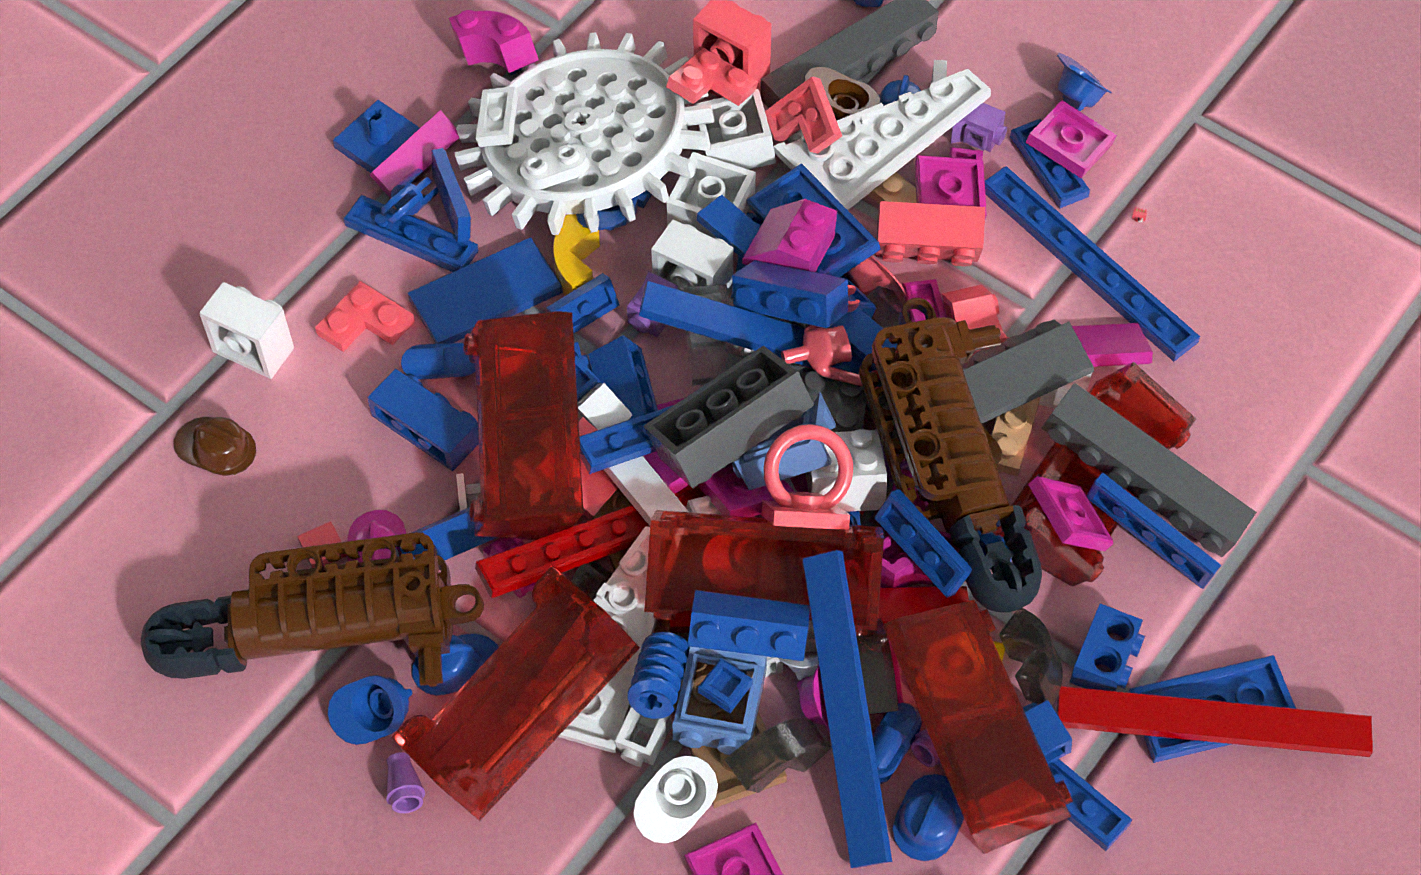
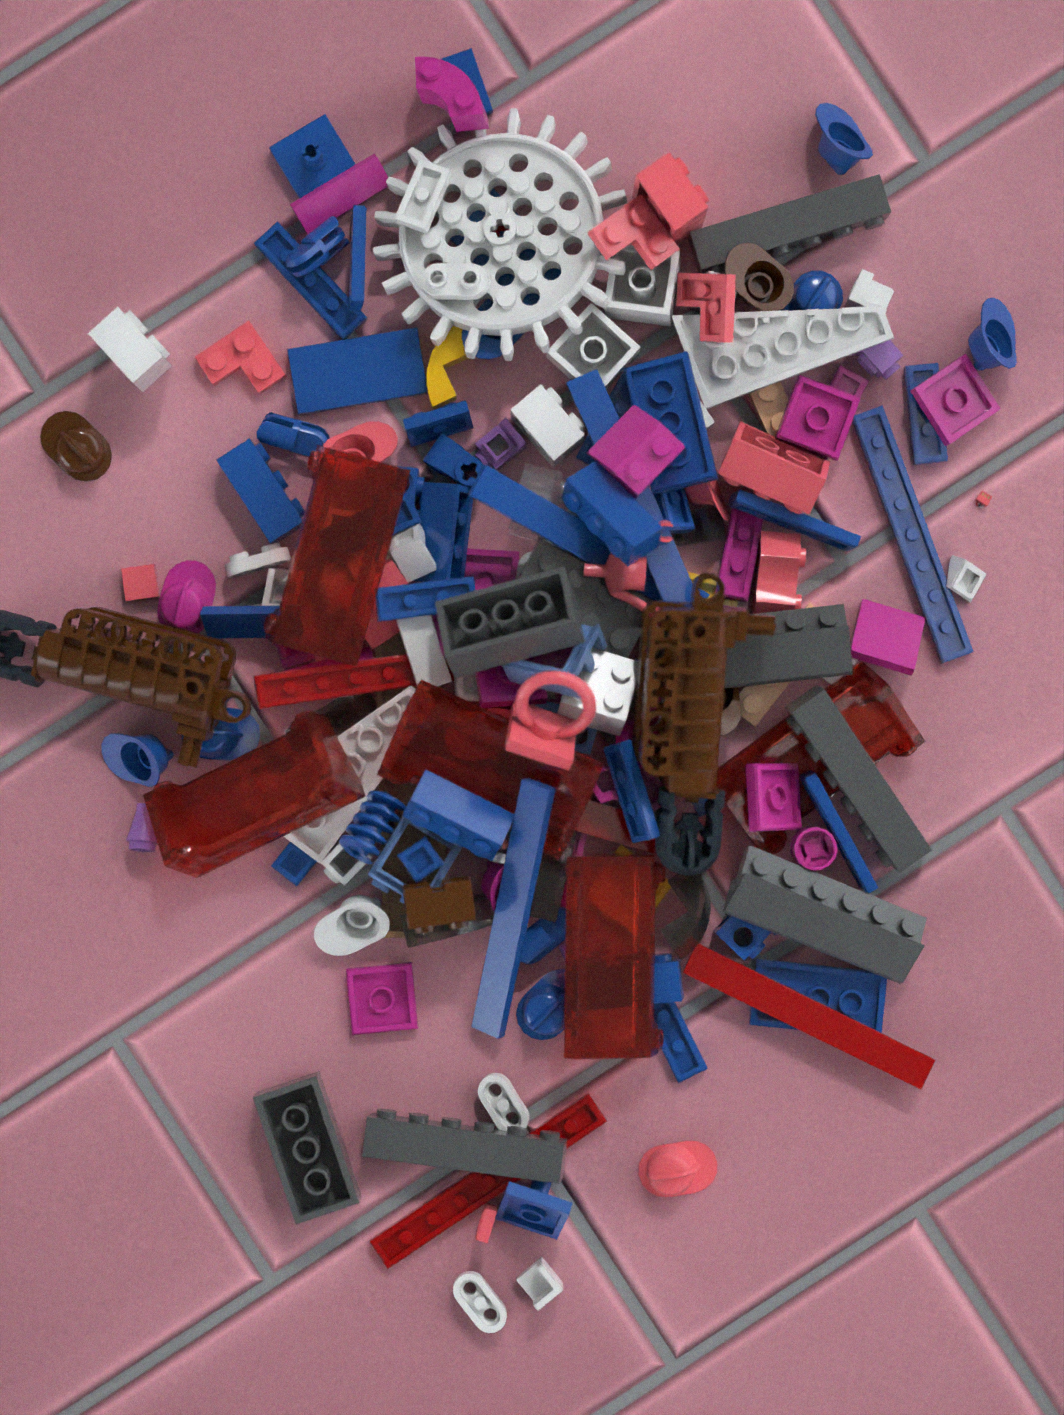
camera: 20 degrees right, 30 degrees up
none -> white plate [224,542,291,578]
none -> blue tile [271,842,317,887]
none -> reddish brown brick [402,875,476,933]
none -> blue piece [422,433,483,488]
none -> dark grey slope [722,845,927,984]
none -> blue tile [728,489,861,552]
none -> dark pink wheel [790,826,837,870]
none -> white slope [946,555,987,602]

